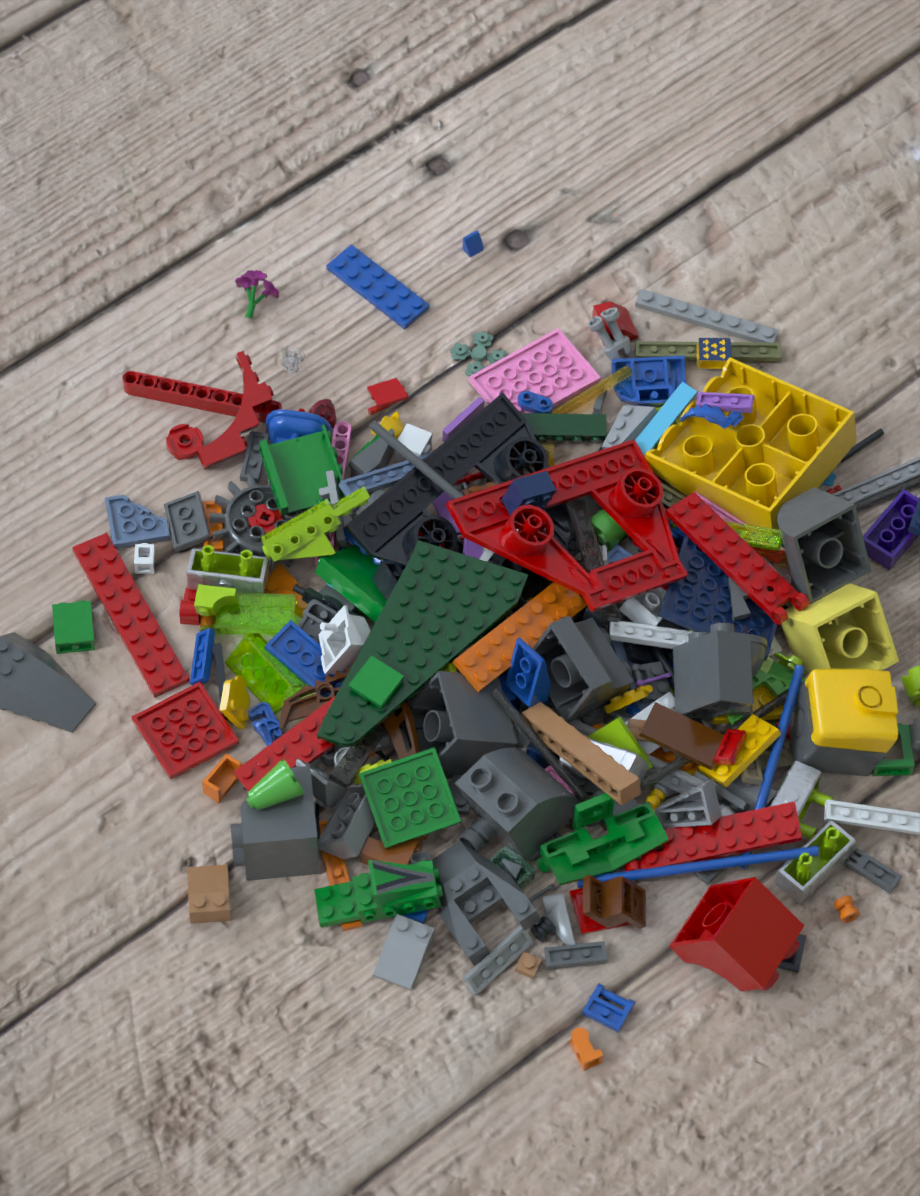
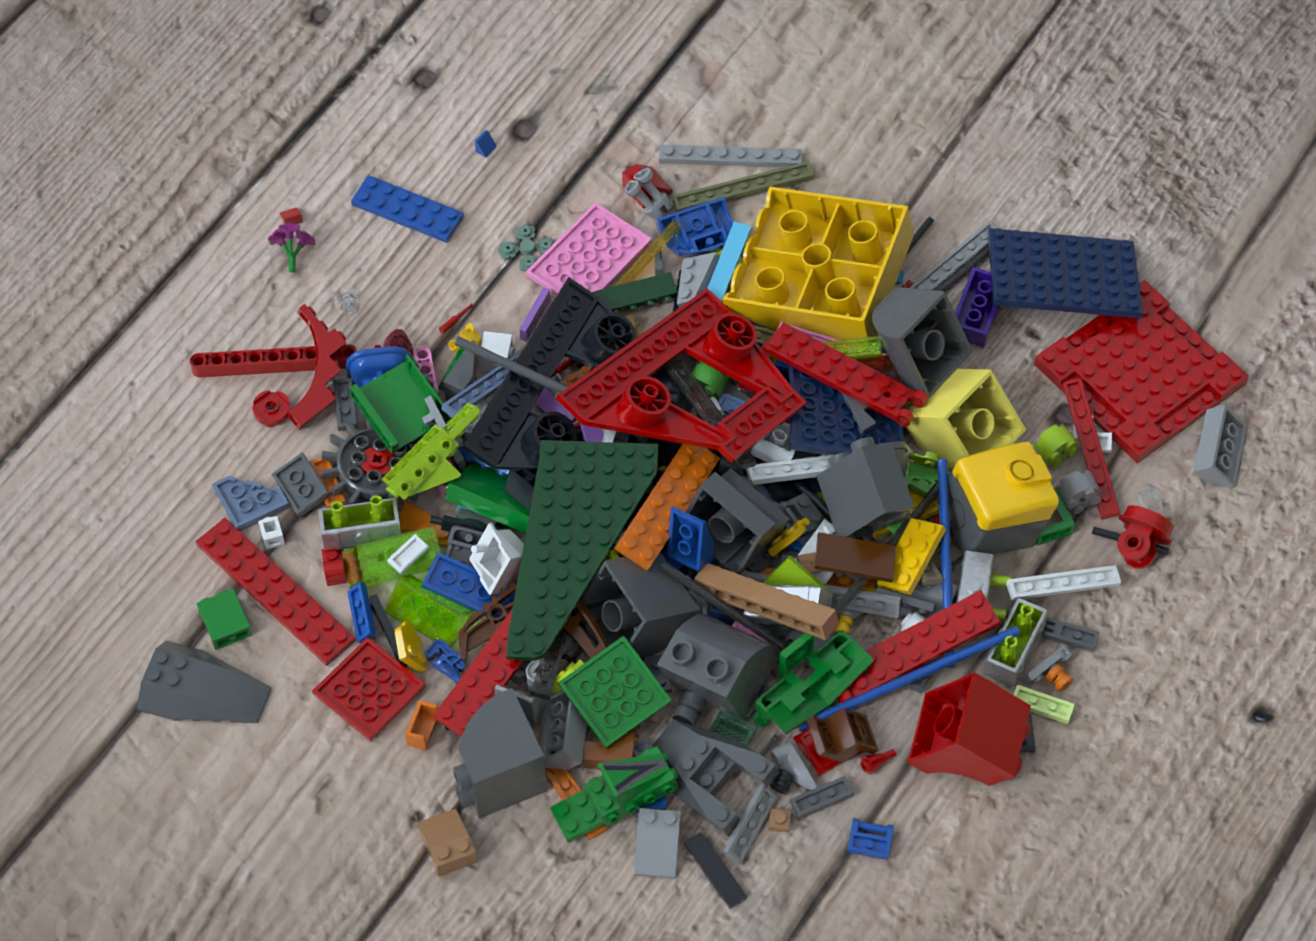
camera: 15 degrees left, 0 degrees up
lime arch [194,584,239,616] -> none
bright green cone [246,759,305,810] -> none
green tile [348,655,404,708] -> none
red piece [367,378,409,408] -> none
dark grey slope [501,859,521,884] -> none
dark blue brick [502,471,556,516] -> none
blue plate [517,391,553,413] -> none
orange leg [570,1027,603,1071] -> none
medium lavender hinge [636,672,672,687] -> none
light grey wedge [654,779,722,828] -> none
blue plant [680,404,744,429] -> none
piece [696,338,731,369] -> none
medium lavender tile [696,392,755,413] -> none
red plate [713,729,747,765] -> none
none -> red slope [280,207,303,224]
none -> white tile [387,534,429,575]
none -> black tile [684,832,747,909]
none -> red cone [860,749,896,775]
none -> yellowish green plate [1013,685,1075,724]
none -> light grey hinge [1022,645,1072,685]

